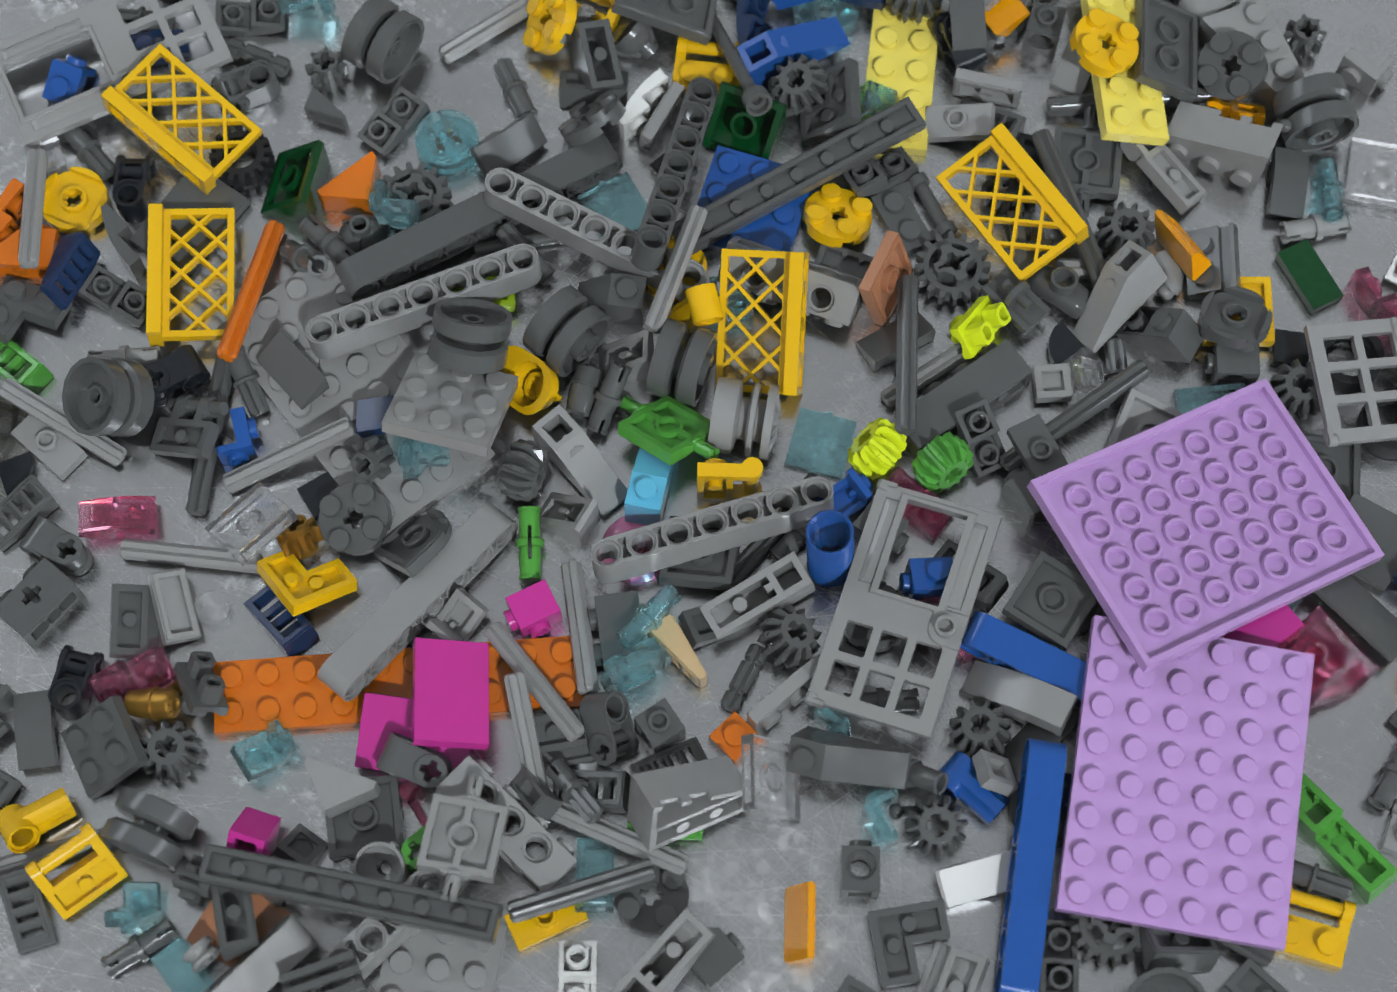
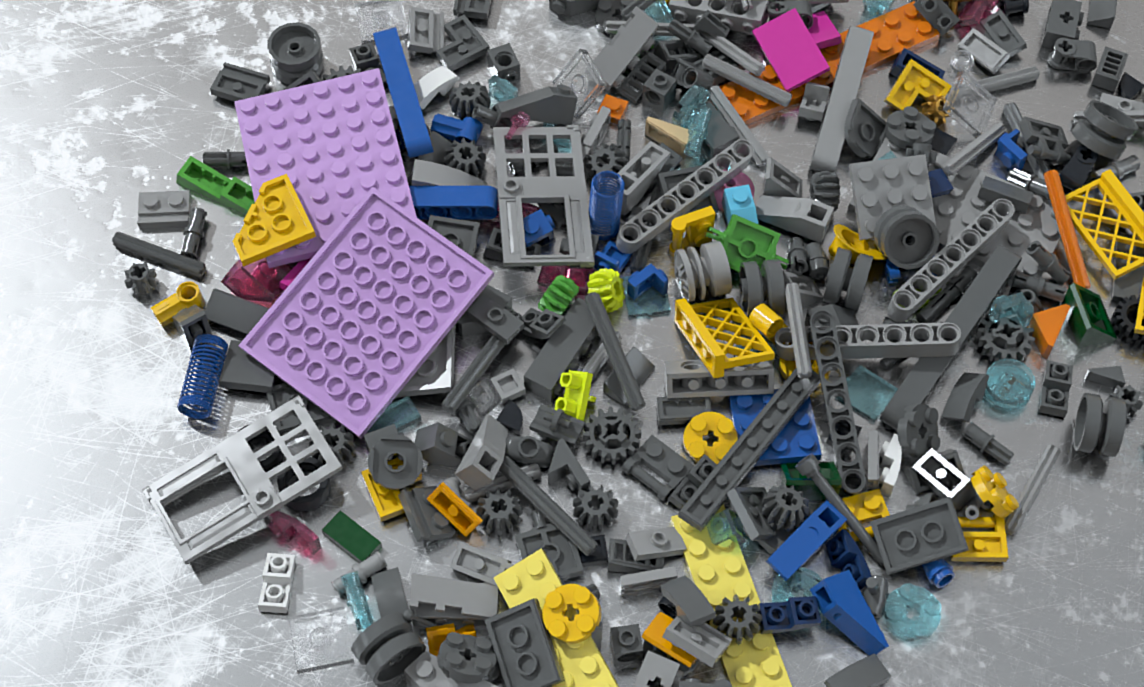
camera: 155 degrees right, 10 degrees down
clear pink slope [78,496,156,539] -> none
dark pink brick [503,579,563,639] -> none
bright green pin [515,506,544,581] -> none
light orange slope [784,881,816,964] -> none
nougat plate [858,230,914,327] -> none
yellow fence [936,122,1089,283] -> none
light grey plate [972,749,1018,797] -> none
black tile [1270,329,1309,367] -> none
yellow plate [1275,885,1356,970] -> none
none -> yellow plate [232,173,316,267]
none -> clear pink hand [505,111,530,140]
none -> blue bracket [627,264,668,300]

